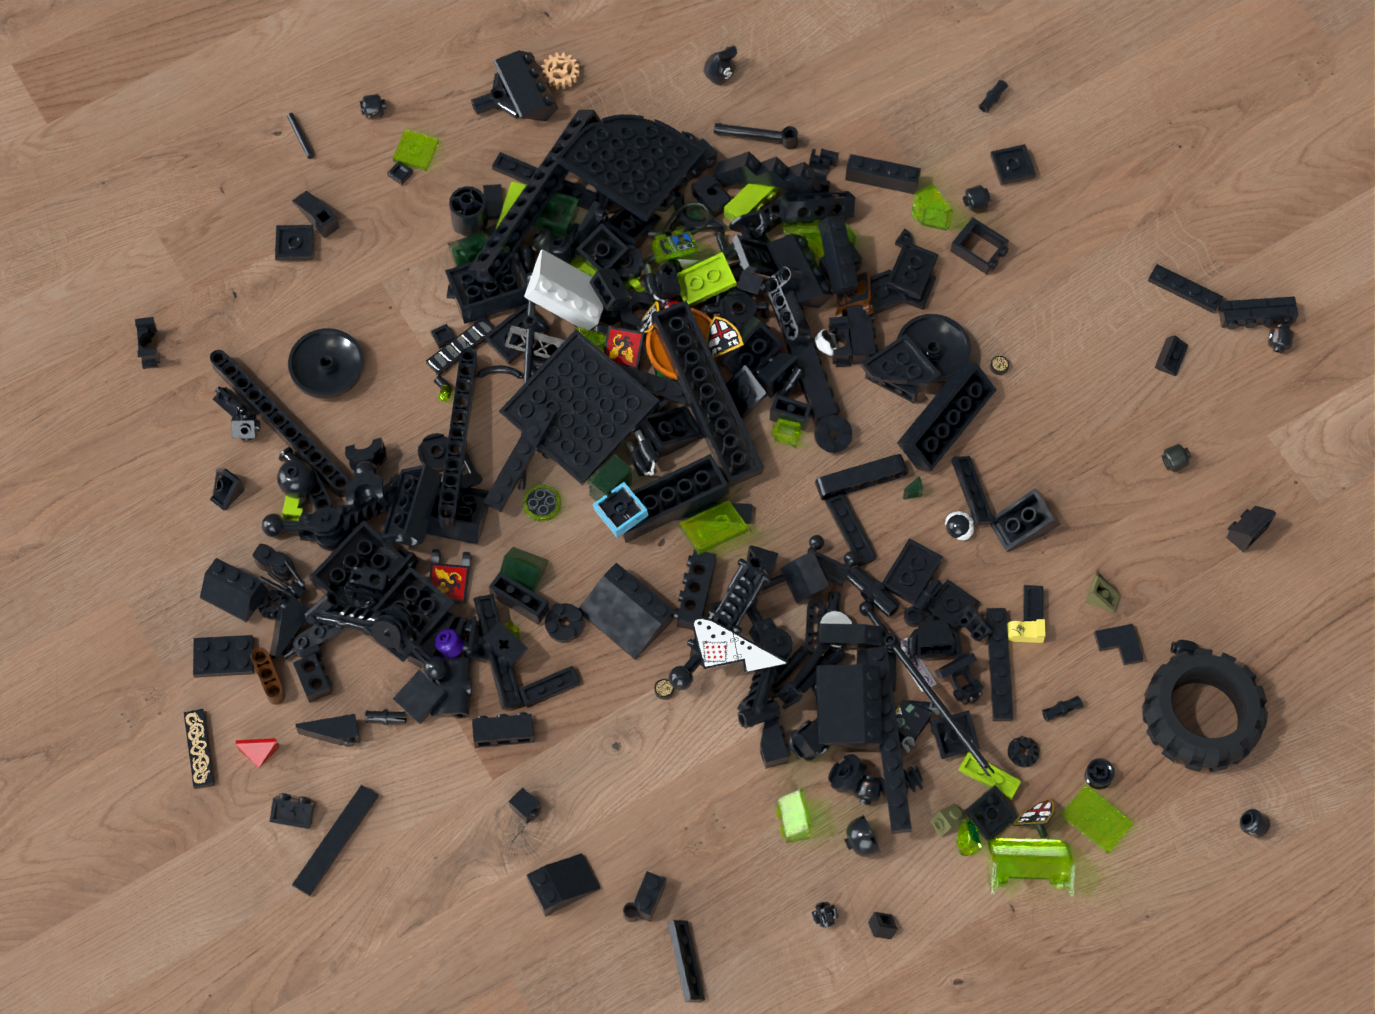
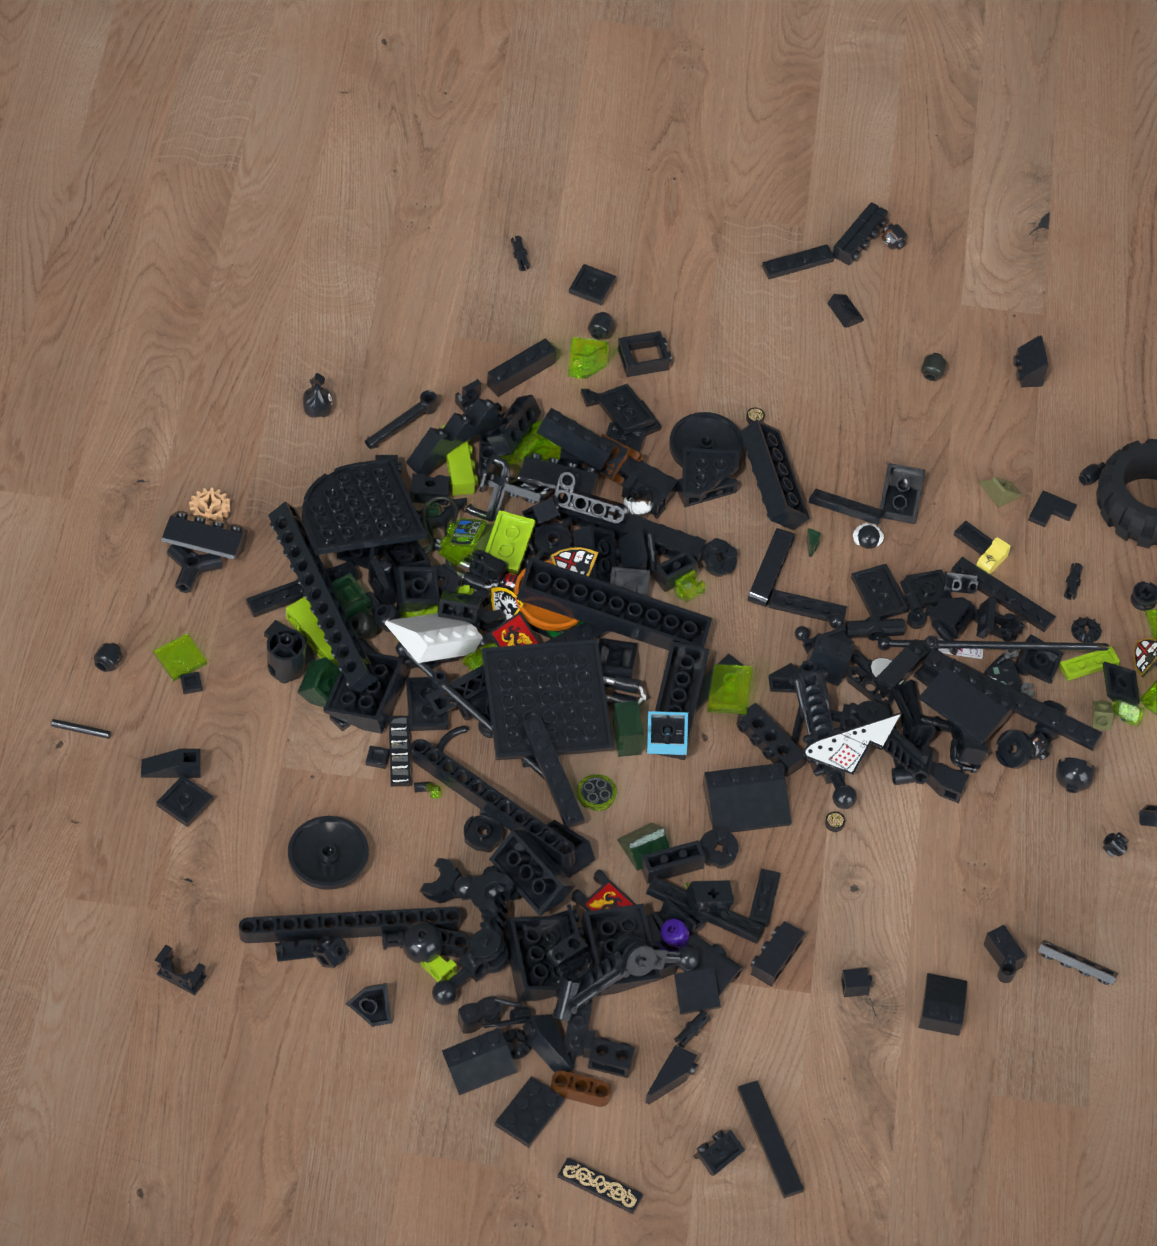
camera: 55 degrees left, 10 degrees down
slope [236,738,279,768] -> none
clear neon green slope [775,789,812,843] -> none

